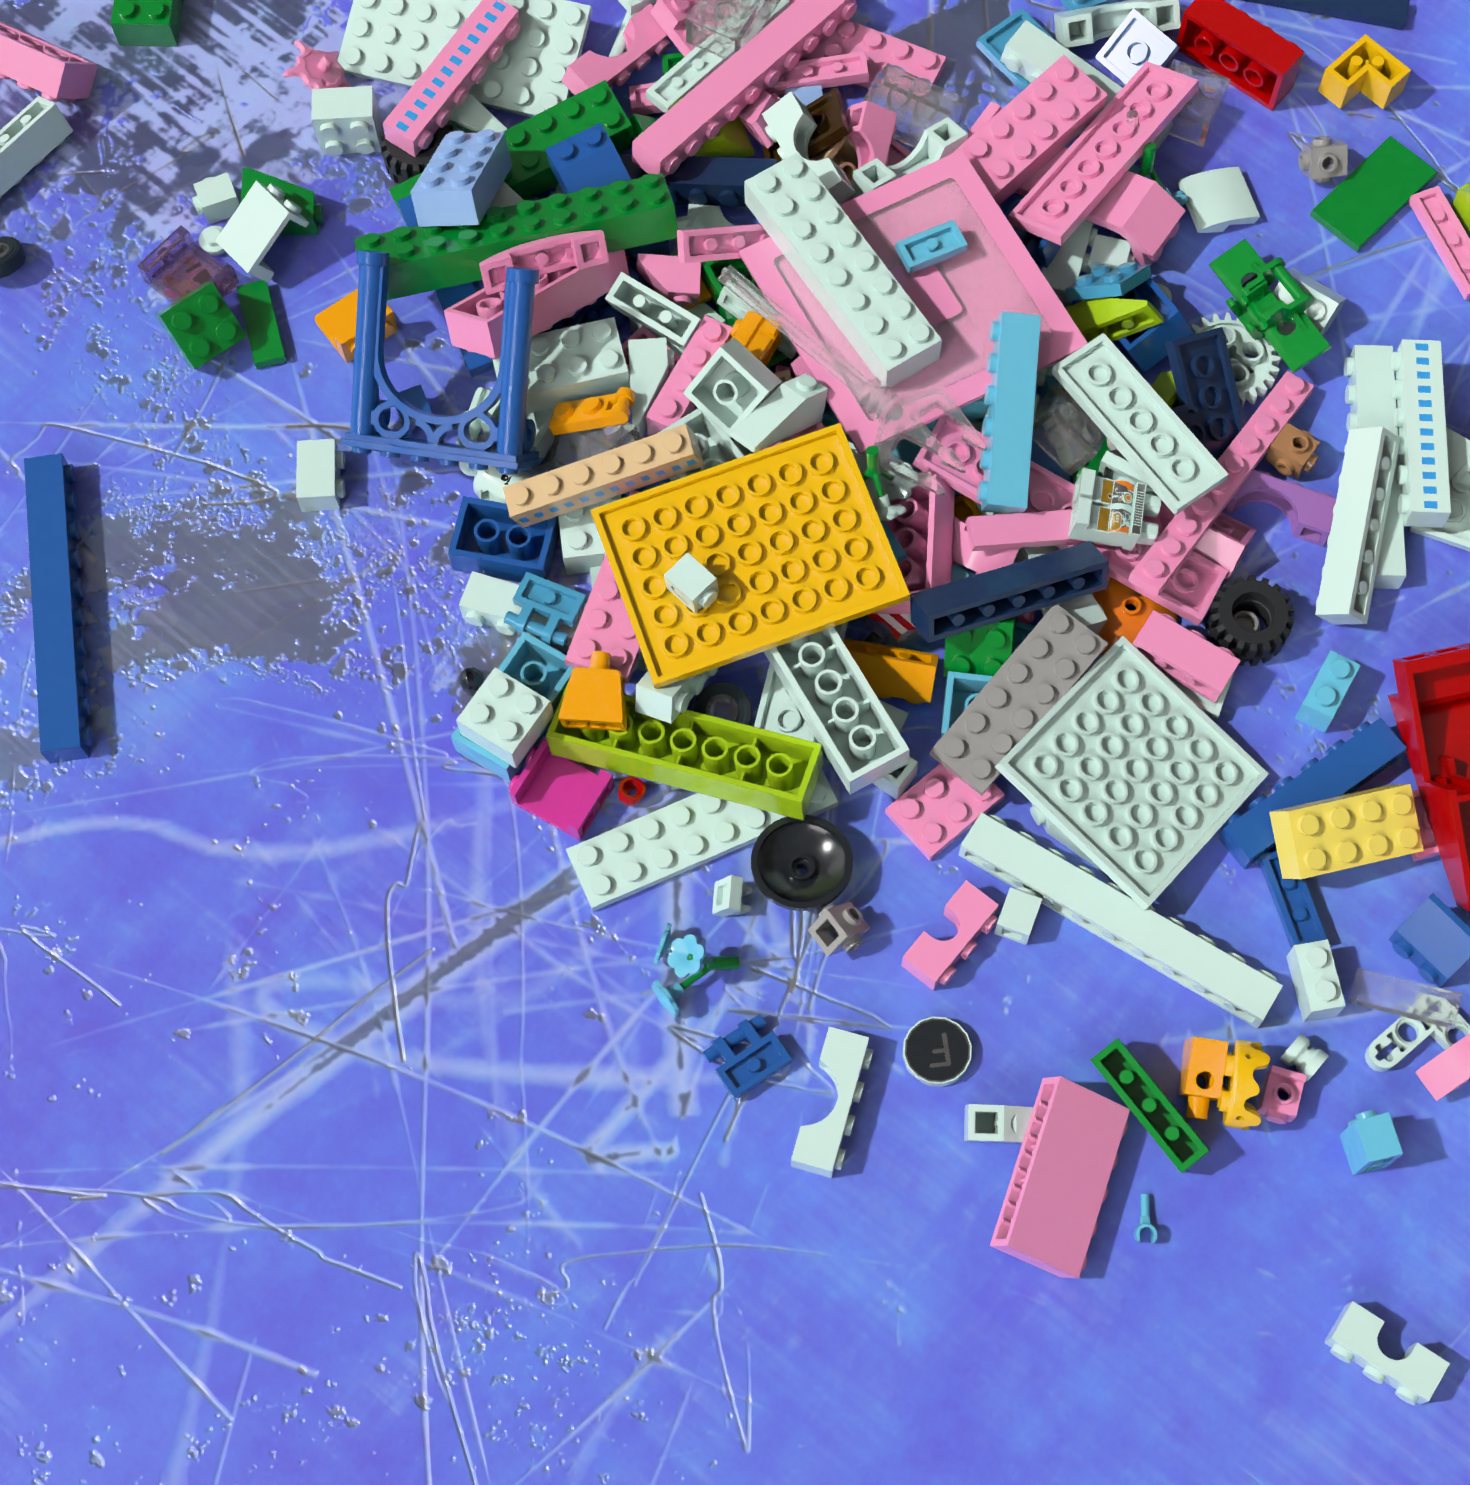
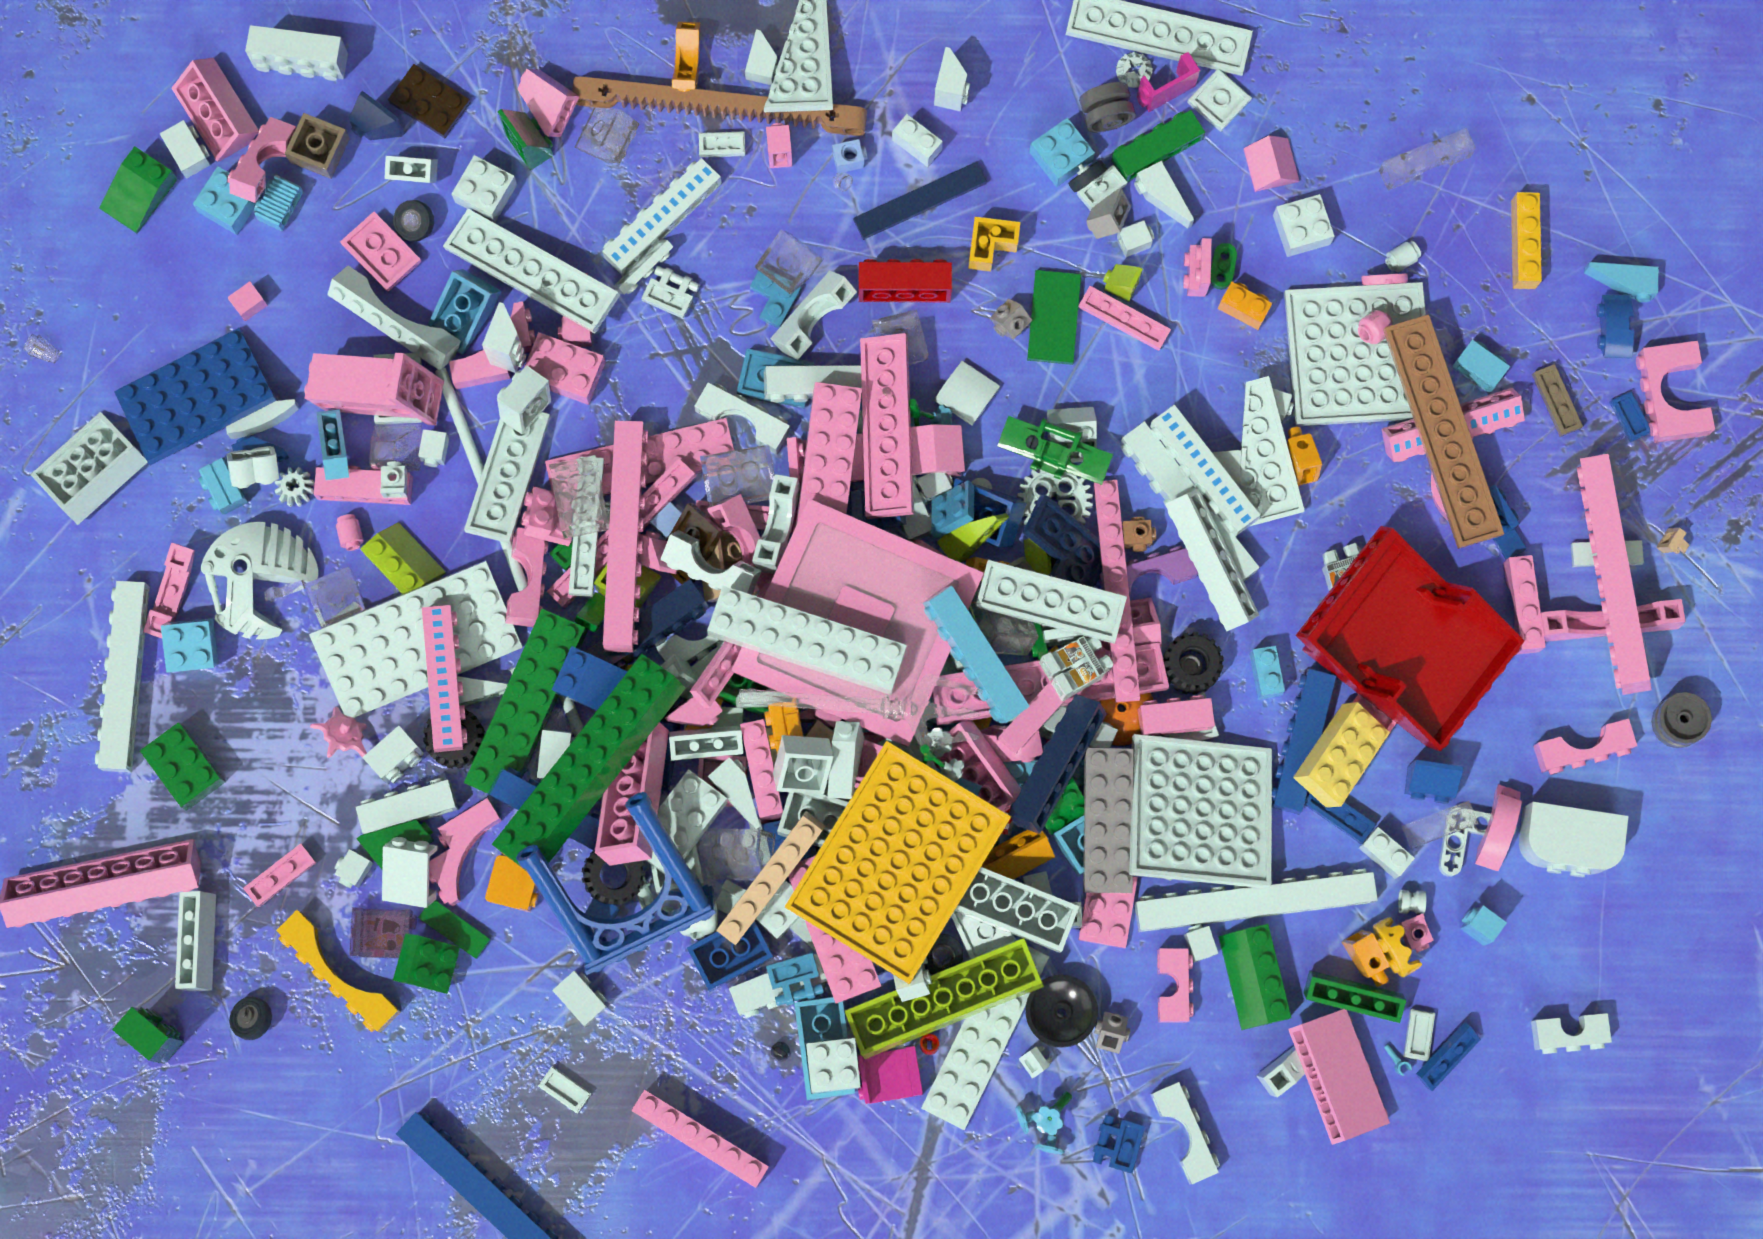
camera: 45 degrees left, 10 degrees up
light aqua plate [199,226,226,256] -> none
light blue brick [410,129,512,227] -> none
bright pink slope [479,230,609,295] -> none
light orange plate [548,387,636,436] -> none
light orange torso [559,651,627,732] -> none
light aqua brick [664,552,719,614] -> none
medium azure plate [895,219,968,274] -> none
black tile [902,1016,972,1087] -> none
plate [1095,9,1180,84] -> none
none -> bright pink plate [243,844,316,907]
none -> yellow arch [276,910,401,1033]
none -> light aqua brick [356,778,458,835]
none -> bright pink arch [429,798,502,906]
none -> light aqua tile [538,1066,592,1114]
none -> black tyre [581,850,645,904]
none -> bright pink brick [631,1090,769,1188]
none -> light aqua arch [695,382,790,455]
none -> green slope [1218,924,1292,1030]
none -> light aqua tile [1403,1009,1435,1061]
none -> blue plate [1416,1022,1481,1091]

